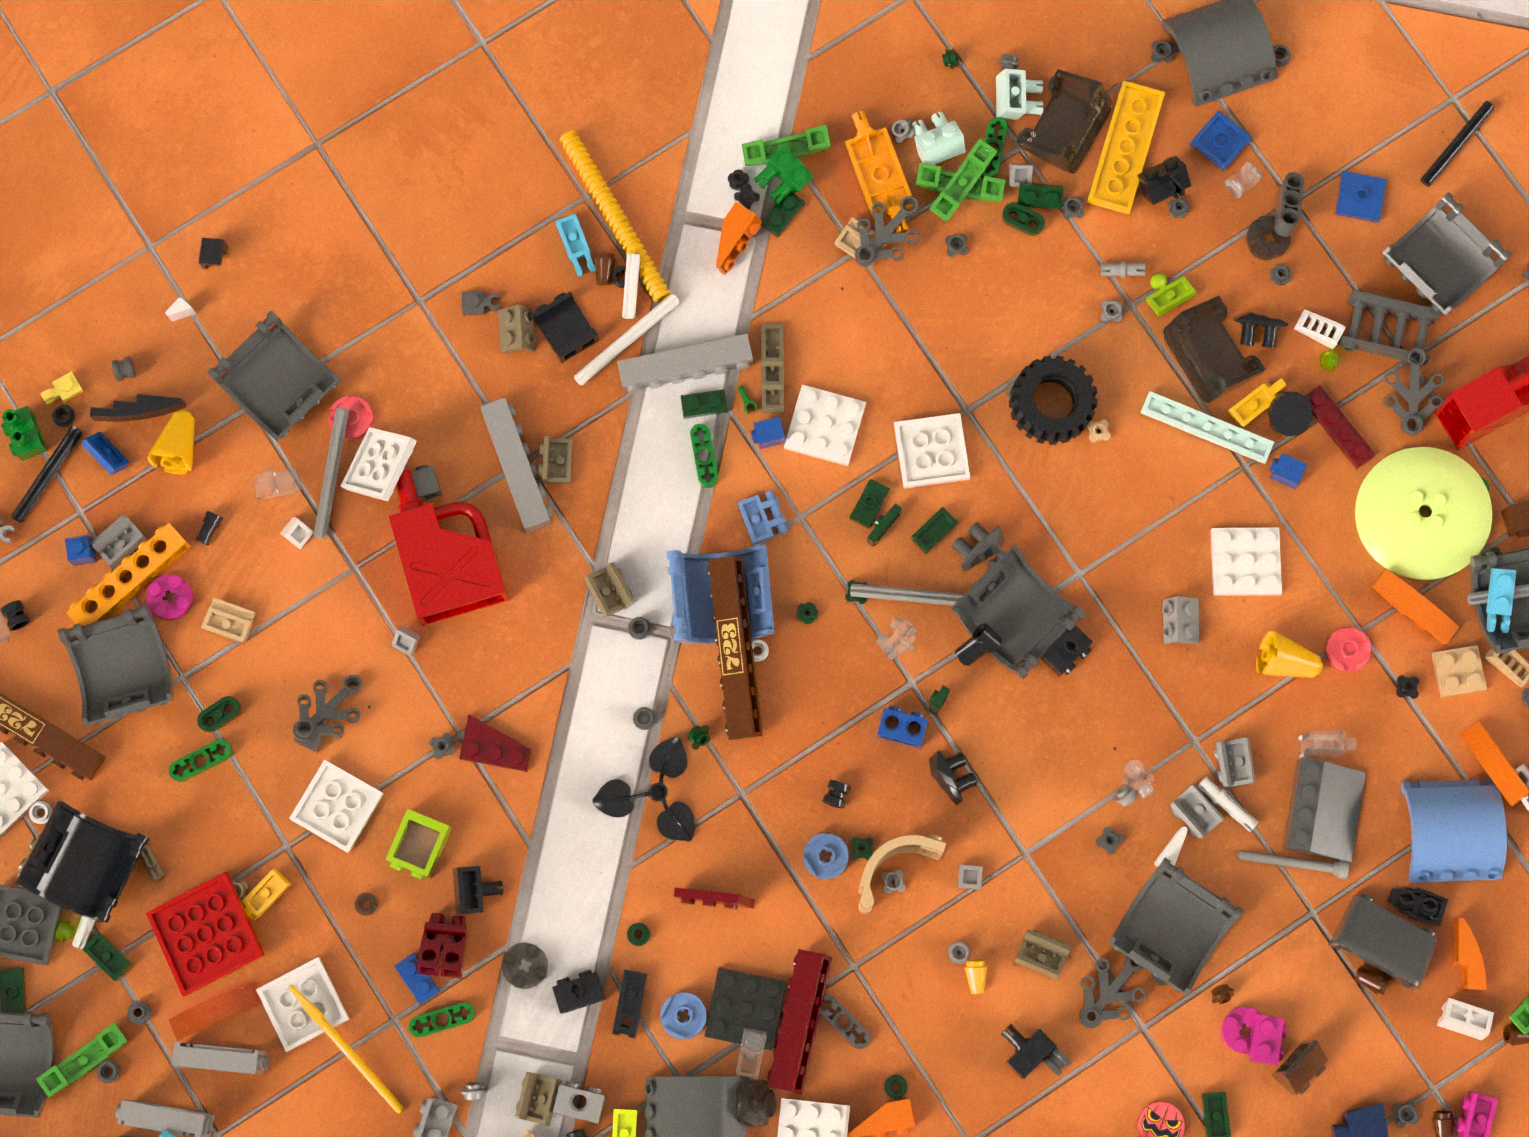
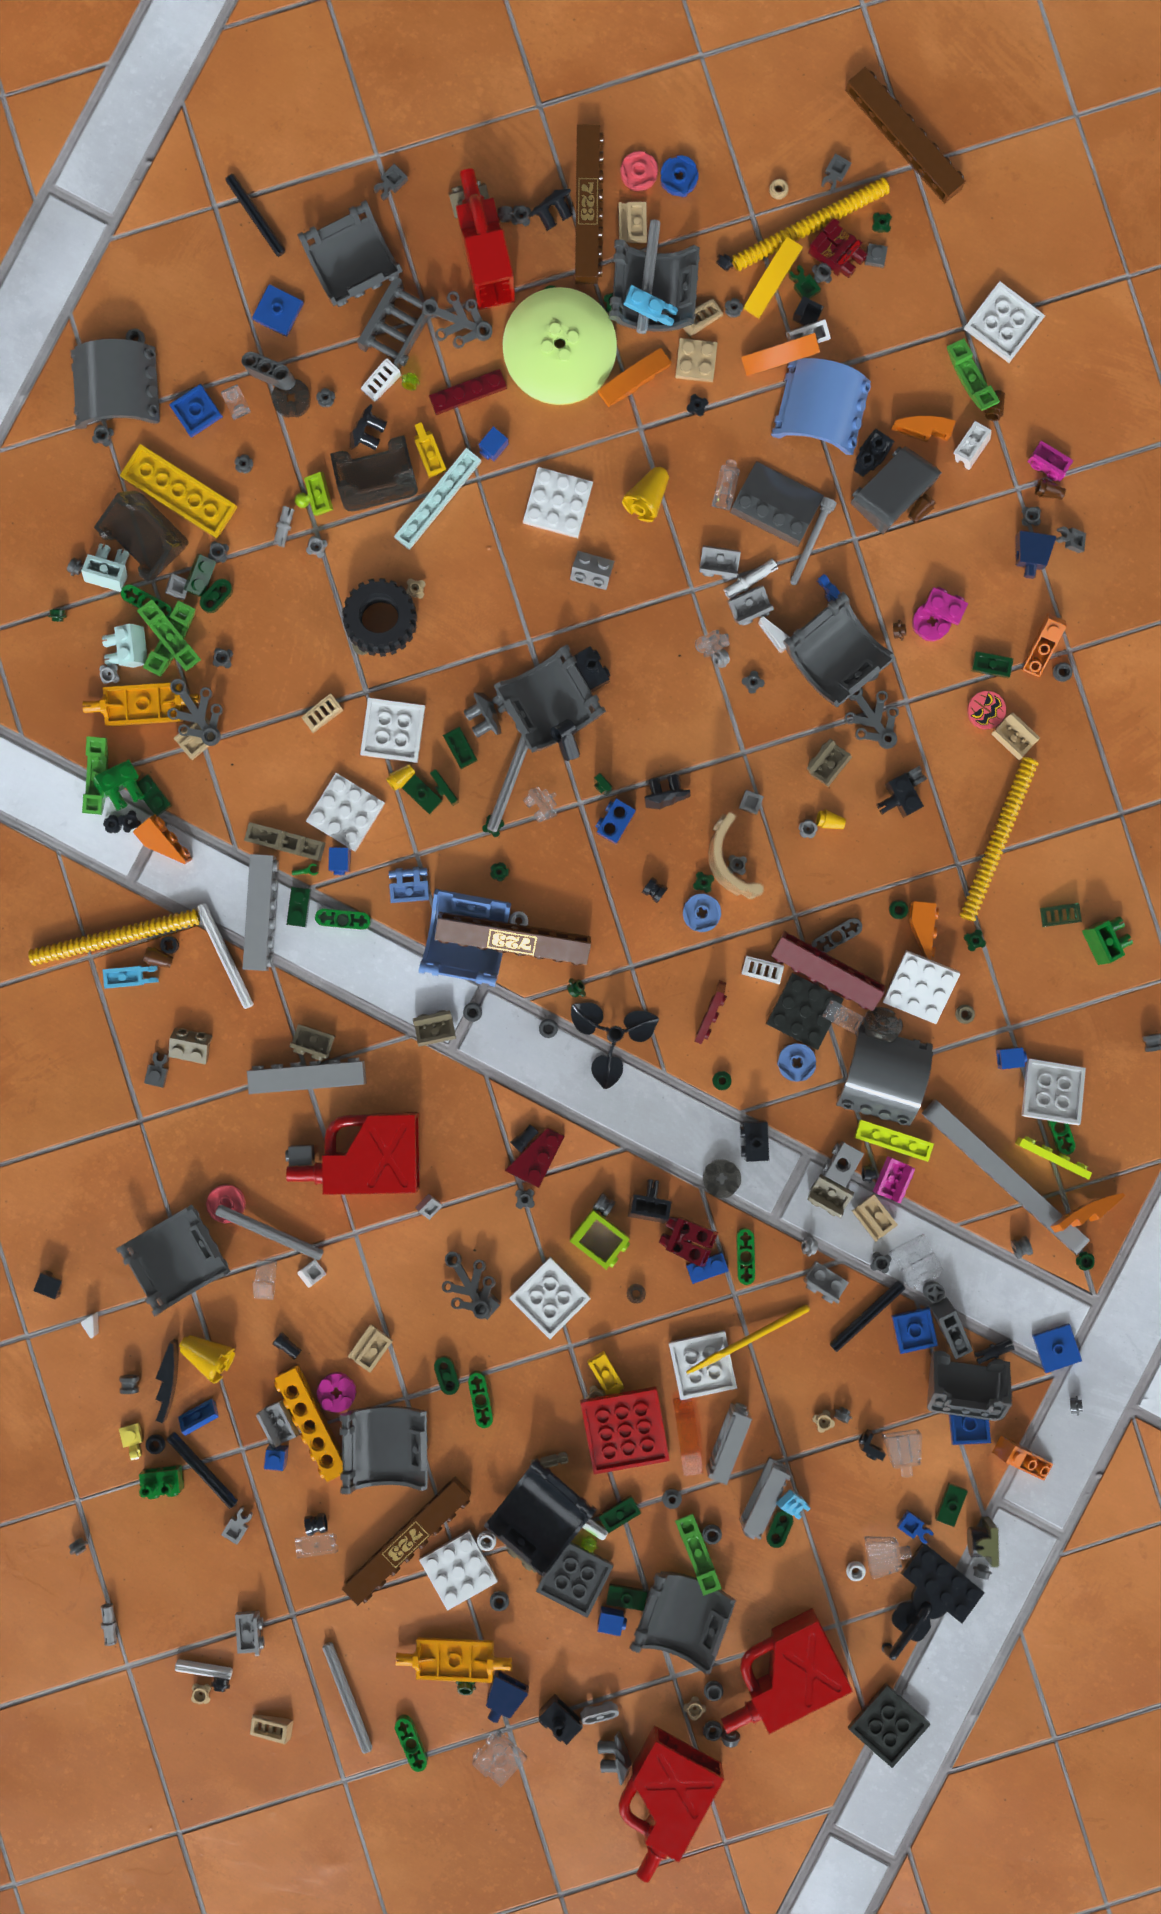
camera: 75 degrees left, 10 degrees up
white plate [340,427,417,501] -> none
black panel [533,291,599,363] -> none
black plate [612,970,647,1038] -> none
white axle [622,253,640,319] -> none
black brick [1137,156,1191,205] -> none
black tile [1268,392,1312,436] -> none
clear smoke slope [1272,1040,1327,1095] -> none
coral tile [1325,627,1371,673] -> none
none -> tan slope [301,693,344,733]
none -> yellow cone [386,764,415,791]
none -> black pin [510,1124,539,1153]
none -> dark grey wheel [592,1193,616,1217]
none -> white slope [741,956,784,984]
none -> blue plate [817,574,840,602]

